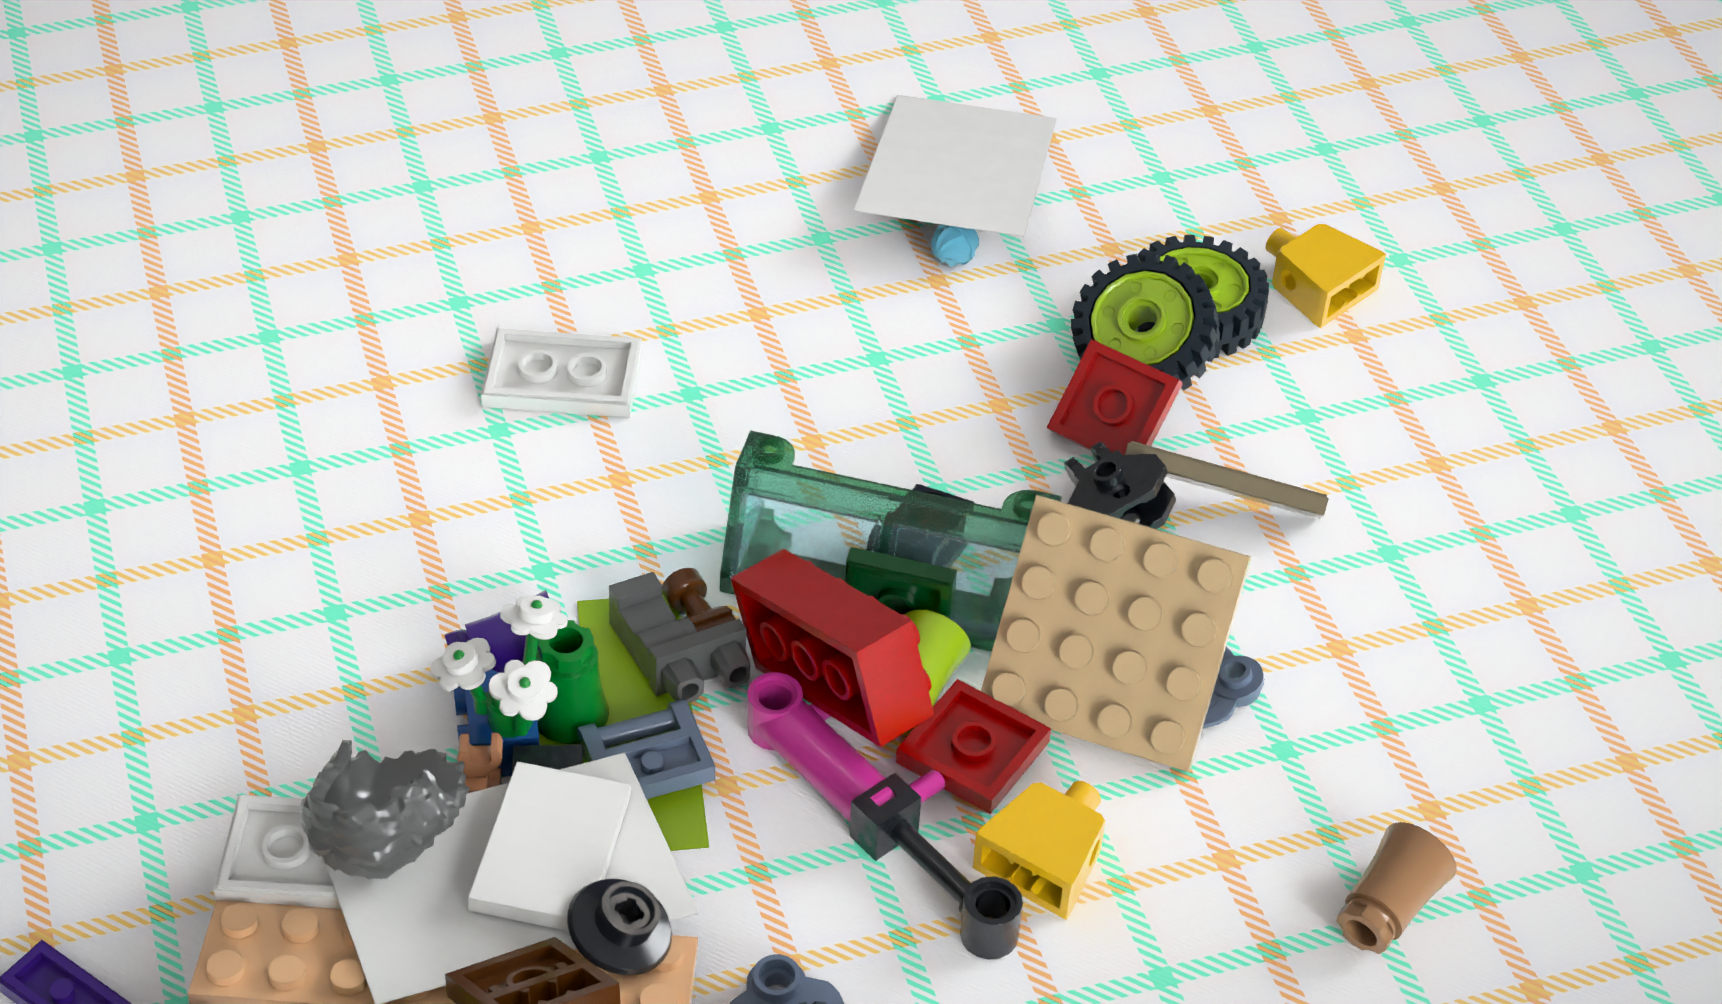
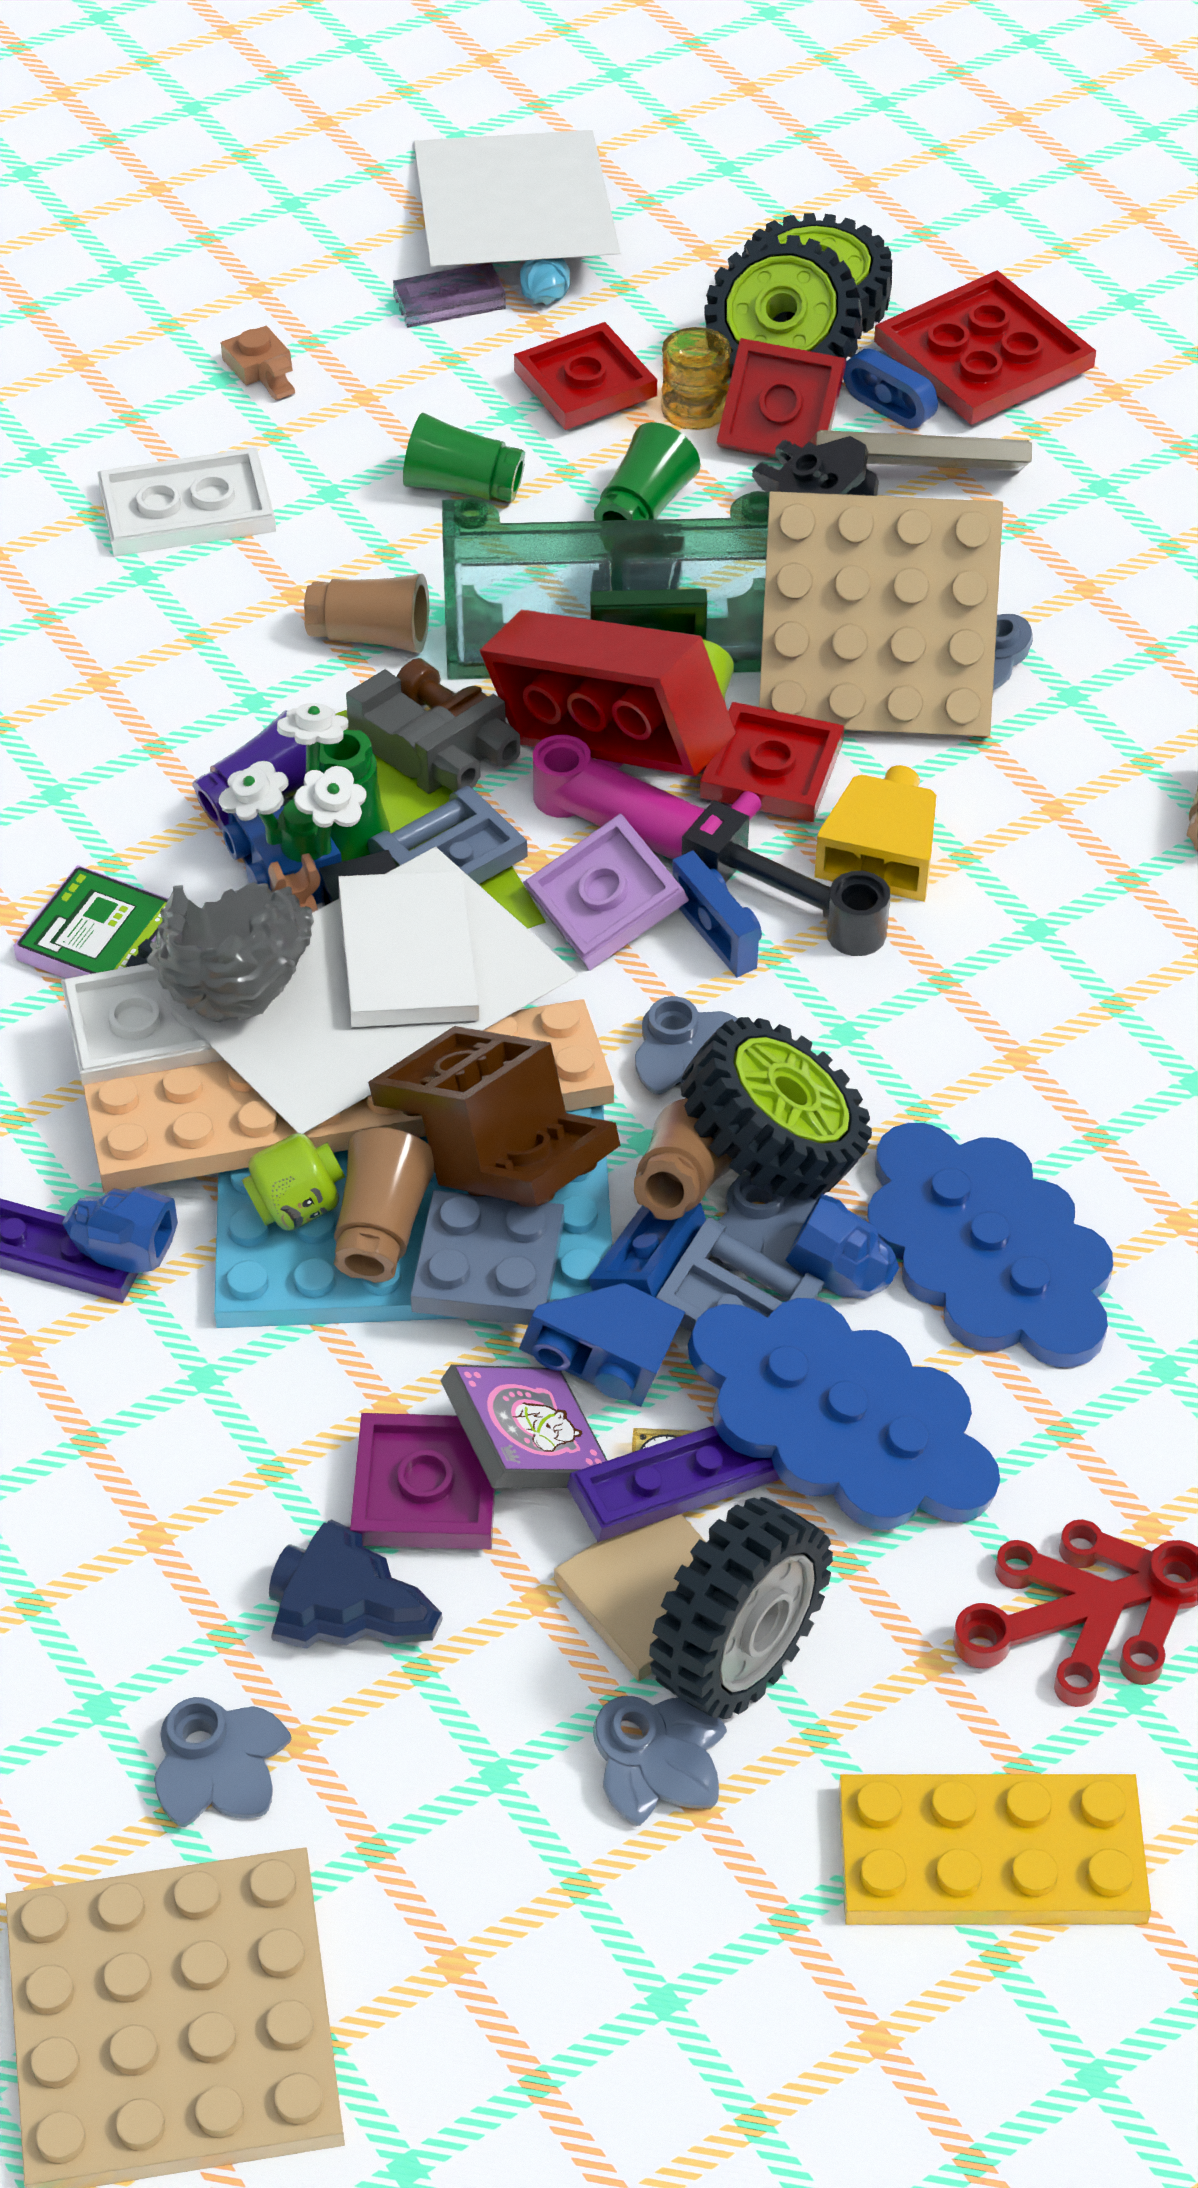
camera: 15 degrees left, 5 degrees up
black piece [567,879,672,975] -> none
yellow torso [1265,224,1386,328] -> none
none -> tile [13,865,169,979]
none -> nougat plate [220,325,295,400]
none -> medium nougat plant [304,573,430,653]
none -> clear purple tile [393,262,506,328]
none -> green plant [403,412,526,502]
none -> red plate [514,322,658,430]
none -> lavender tile [523,813,689,971]
none -> green plant [594,422,701,539]
none -> clear yellow wheel [661,327,731,430]
none -> blue plate [672,850,762,978]
none -> blue plate [843,348,938,429]
none -> red plate [874,270,1097,425]

